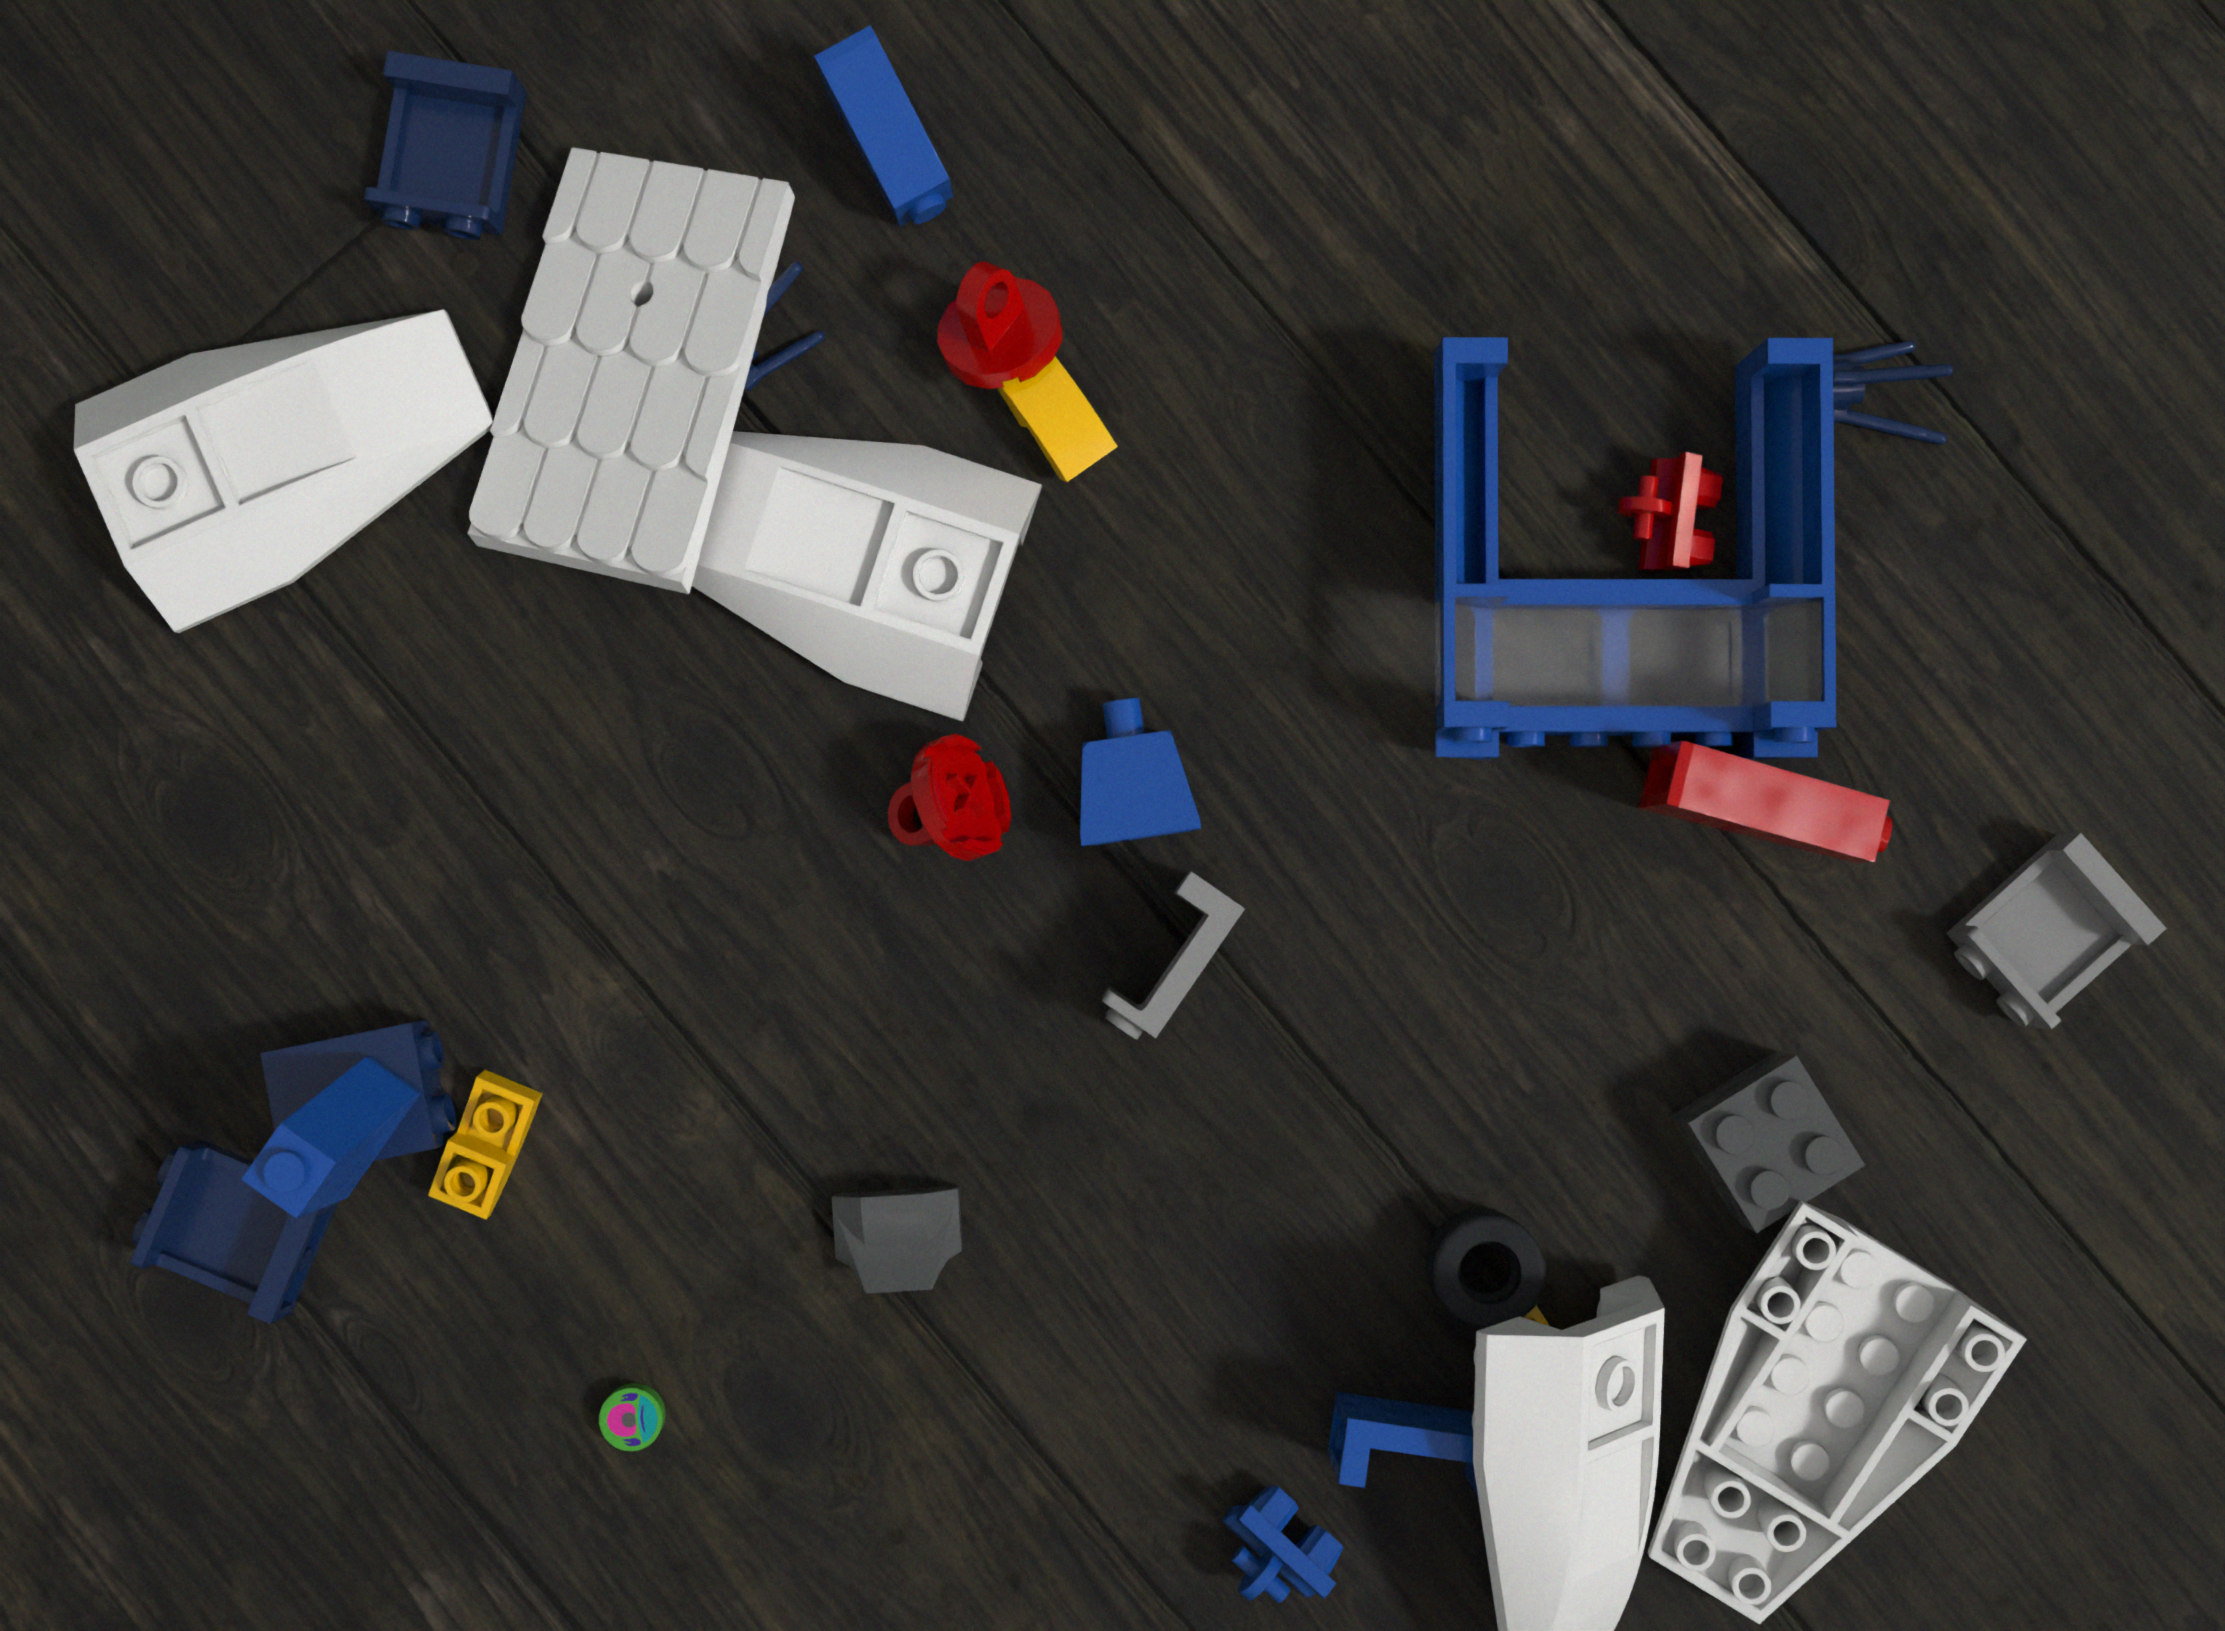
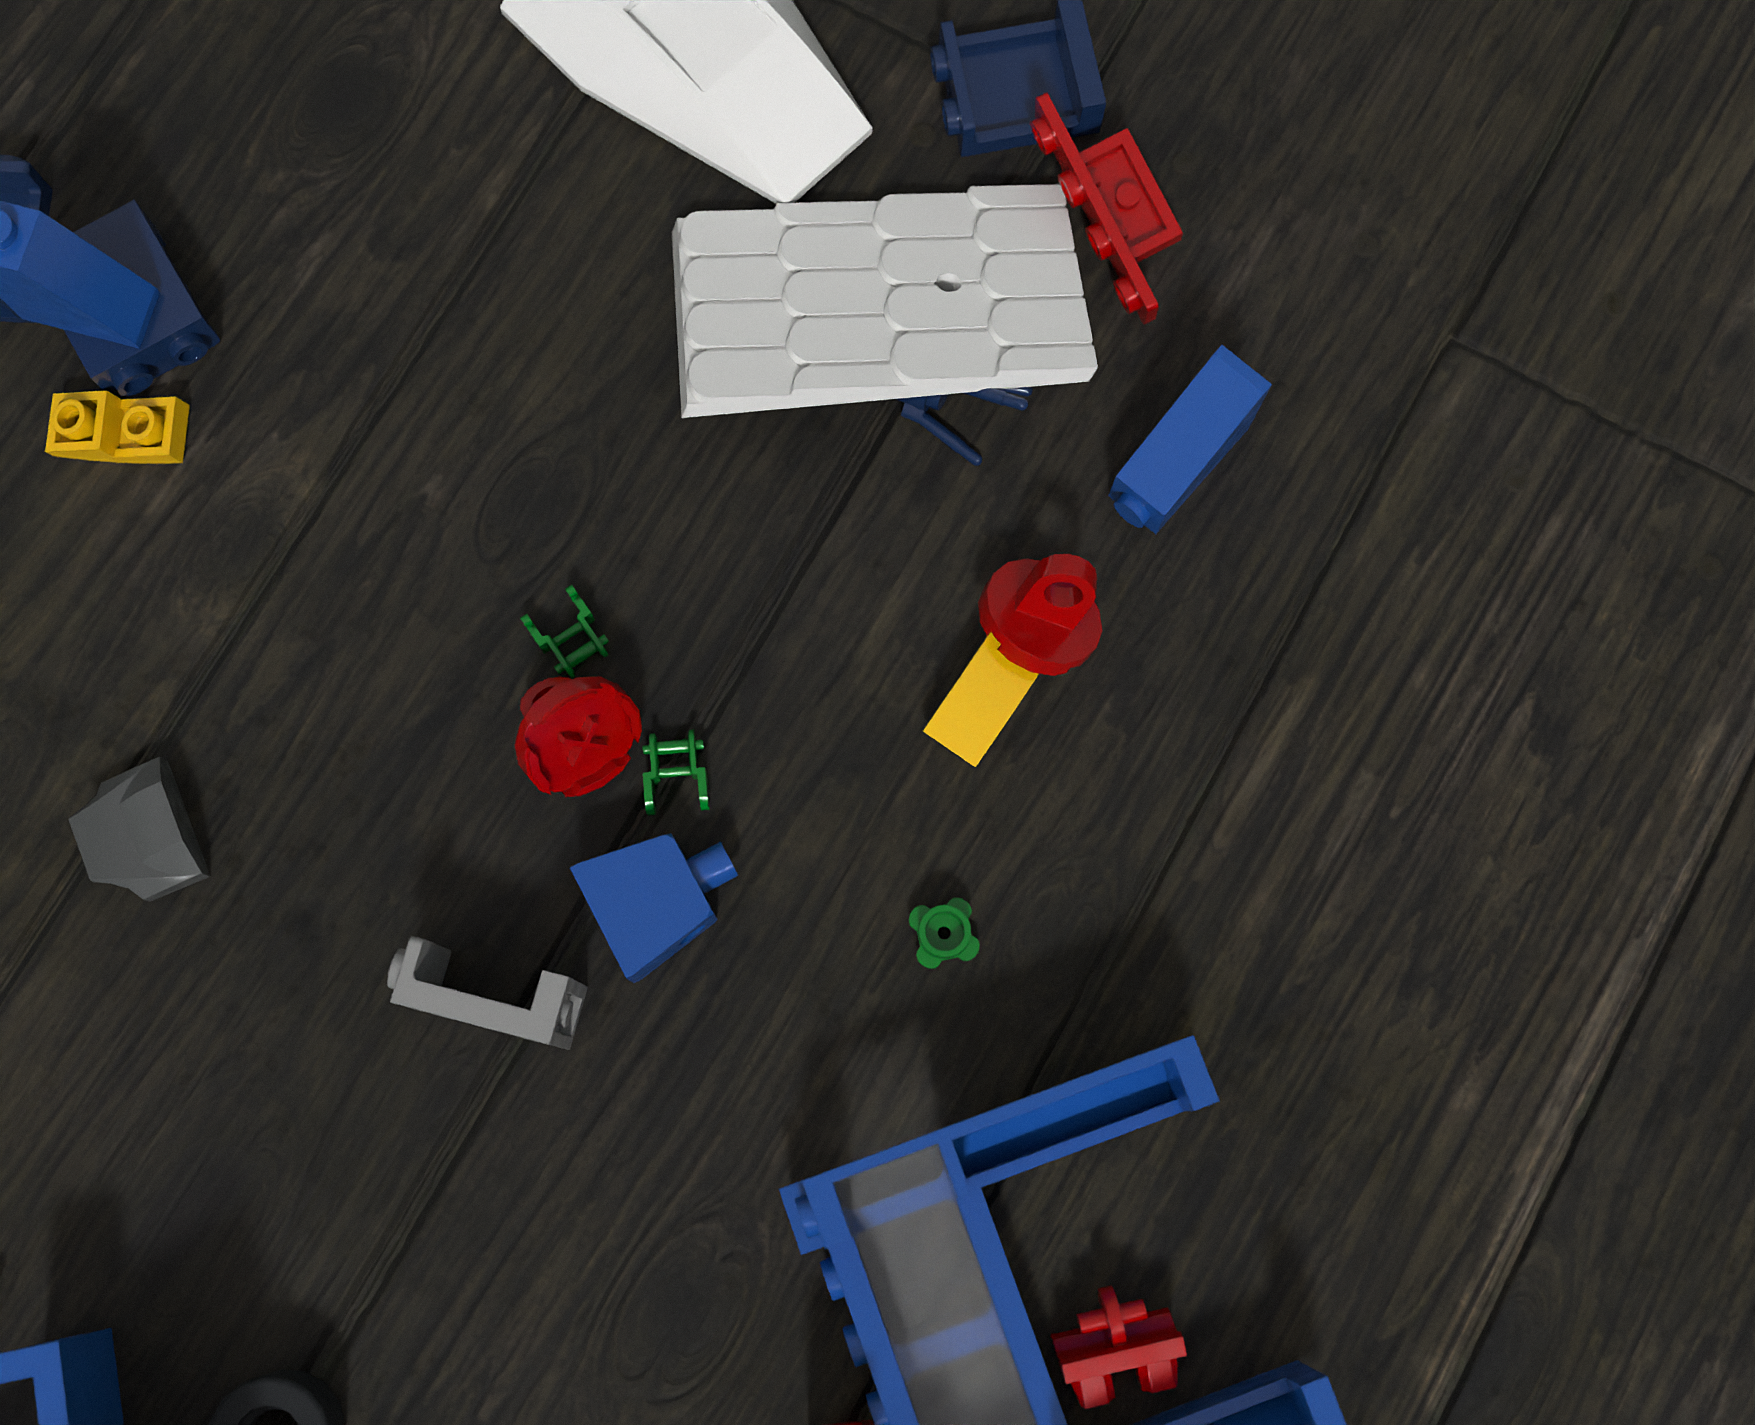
camera: 70 degrees right, 10 degrees down
white wedge [692,431,1042,722] -> none
none -> green piece [520,584,609,679]
none -> green piece [643,730,710,816]
none -> green plate [909,898,980,969]
none -> red bracket [1030,92,1183,325]

